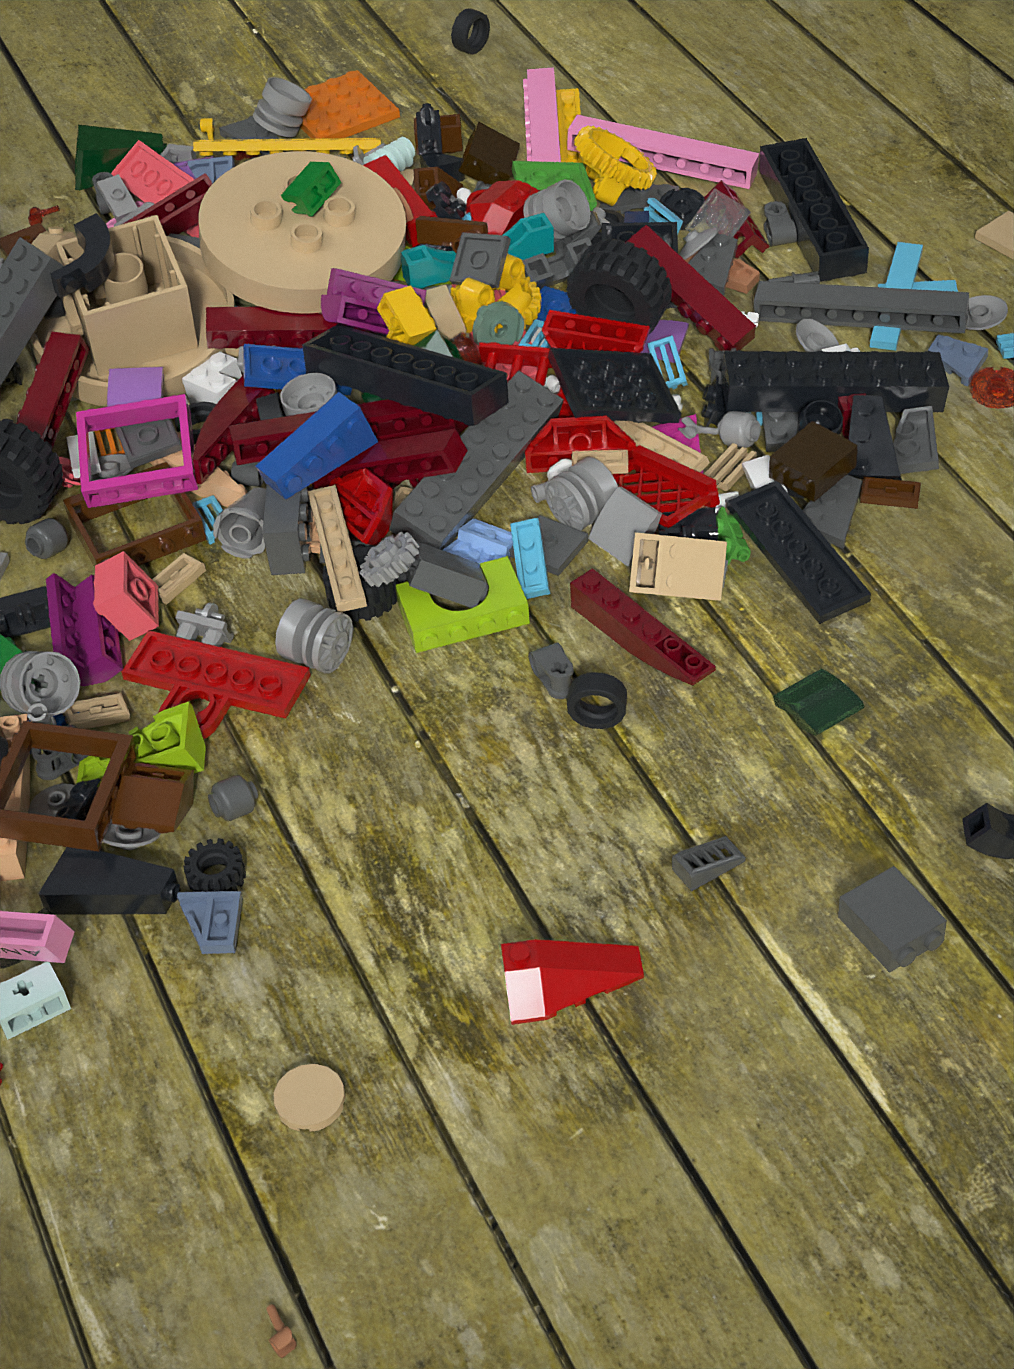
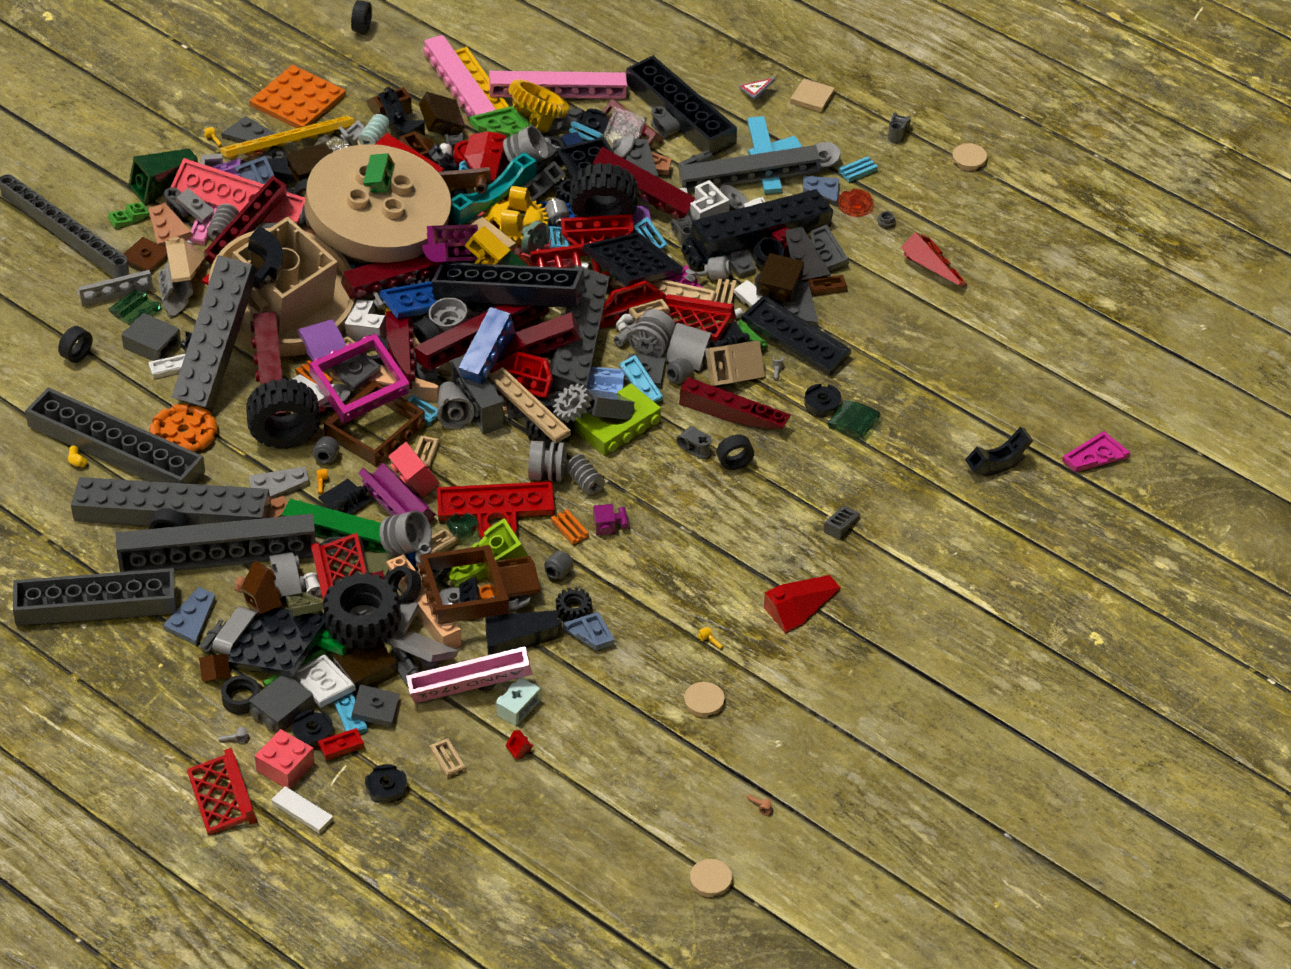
camera: 30 degrees left, 0 degrees up
clear red hand [28,205,60,226] -> none
light grey hips [175,603,234,647] -> none
light grey wheel [253,77,312,137] -> none
dark grey plate [449,232,511,288] -> none
dark grey brick [838,866,947,973] -> none
none -> bright green slope [108,202,149,229]
none -> nougat wing [148,203,193,247]
none -> light orange hand [317,468,328,494]
none -> clear green hair [447,513,478,538]
none -> light grey head [545,198,570,226]
none -> orange tile [551,509,589,545]
none -> light grey piece [566,454,605,495]
none -> magenta brick [593,504,629,536]
none -> dark grey head [666,358,694,384]
none -> white brick [690,180,730,221]
none -> yellow hand [698,627,723,650]
none -> piece [739,77,775,99]
none -> light grey hand [772,356,783,380]
none -> black plate [804,384,841,418]

